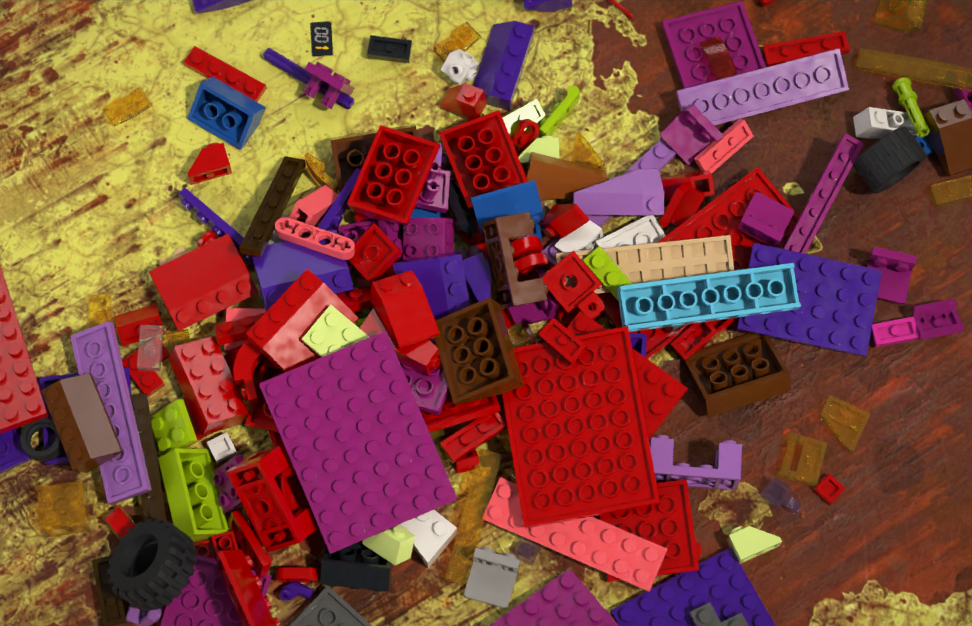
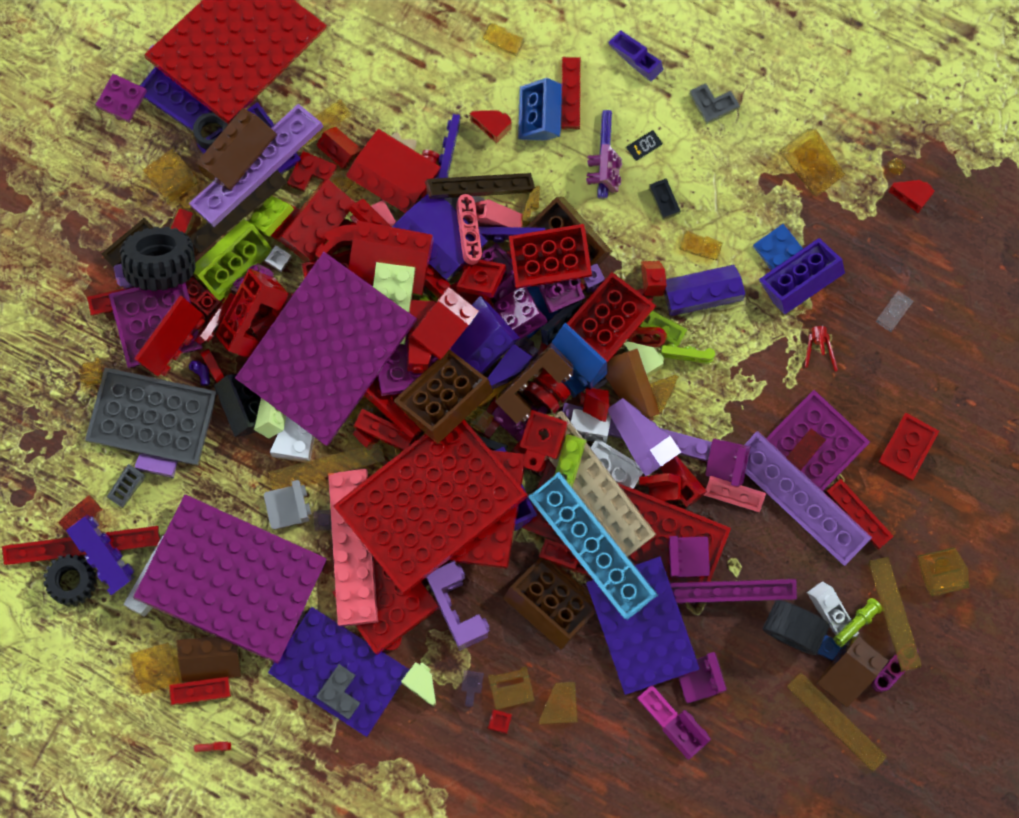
camera: 60 degrees right, 5 degrees up
clear plate [137,325,164,371] -> none
white brick [441,49,479,84] -> none
red plate [538,318,588,364] -> none

